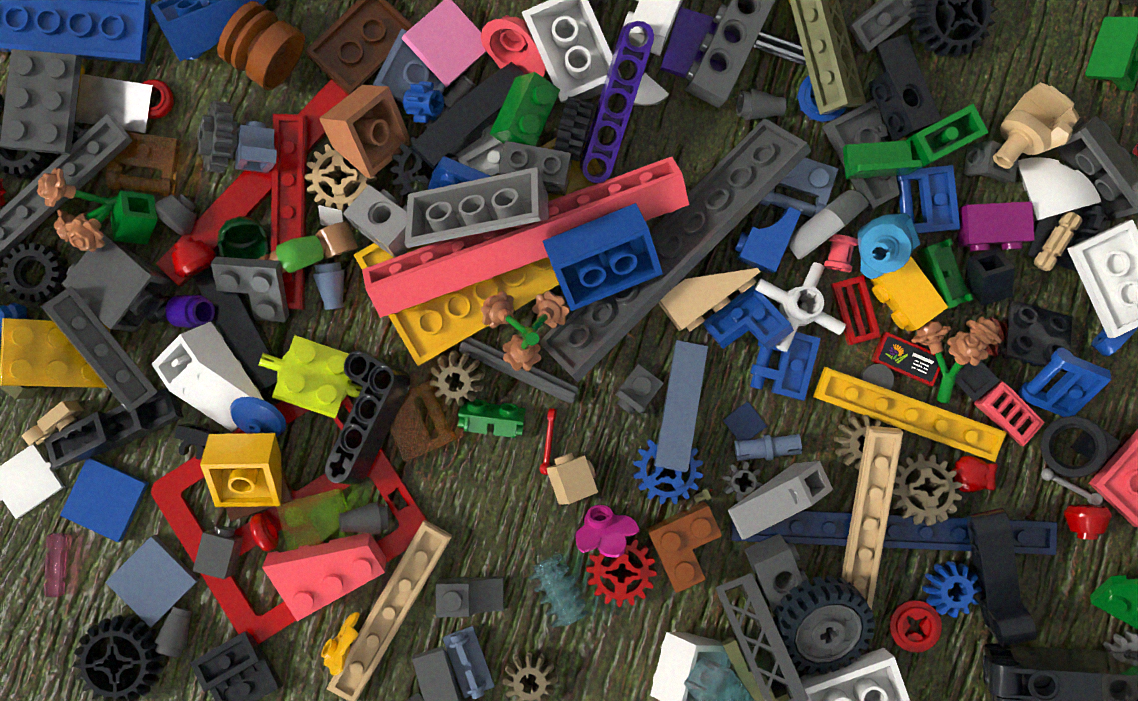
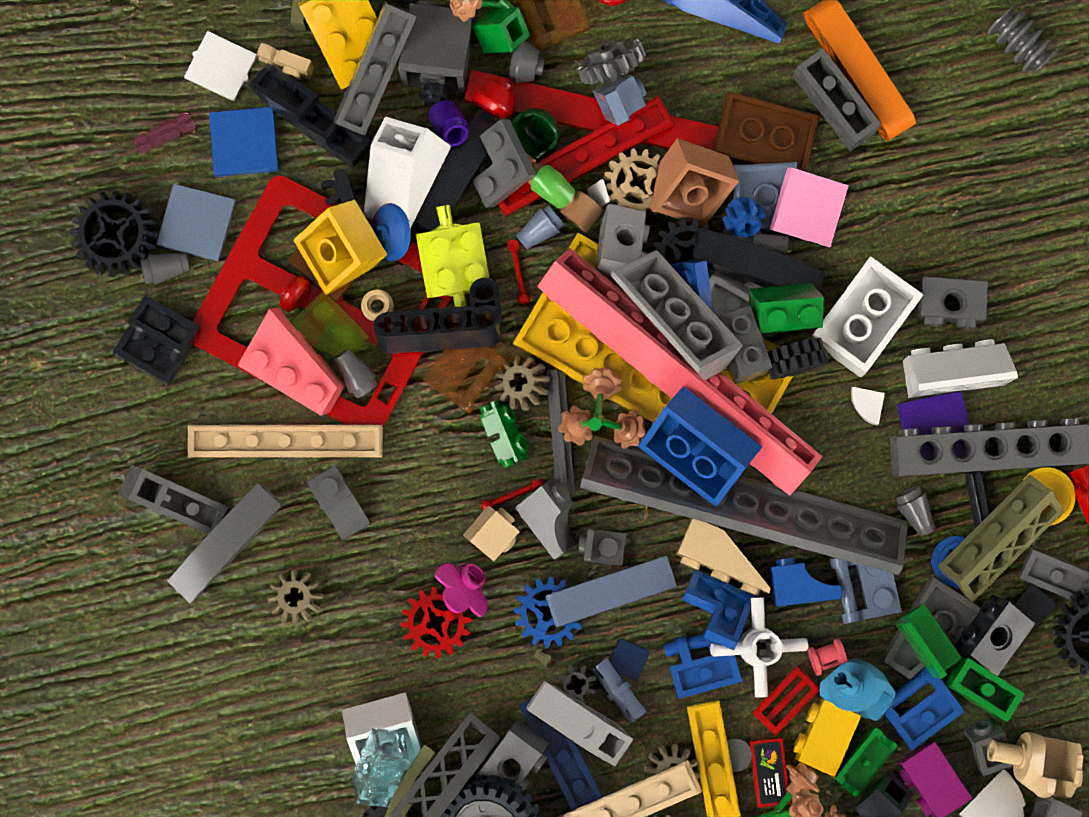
camera: 60 degrees right, 5 degrees down
dark grey brick [193,525,244,579] -> none
dark orange wheel [217,1,305,91] -> none
yellow plate [321,612,360,676] -> none
sand blue hinge [442,625,495,699] -> none
coral piece [480,15,546,78] -> none
clear light blue piece [528,553,590,628] -> none
dark purple beam [580,21,654,183] -> none
dark orange brick [646,502,722,593] -> none
light grey brick [788,190,869,259] -> none
none -> tan plate [361,289,394,322]
none -> red hinge [507,239,530,304]
none -> arch [515,478,576,560]

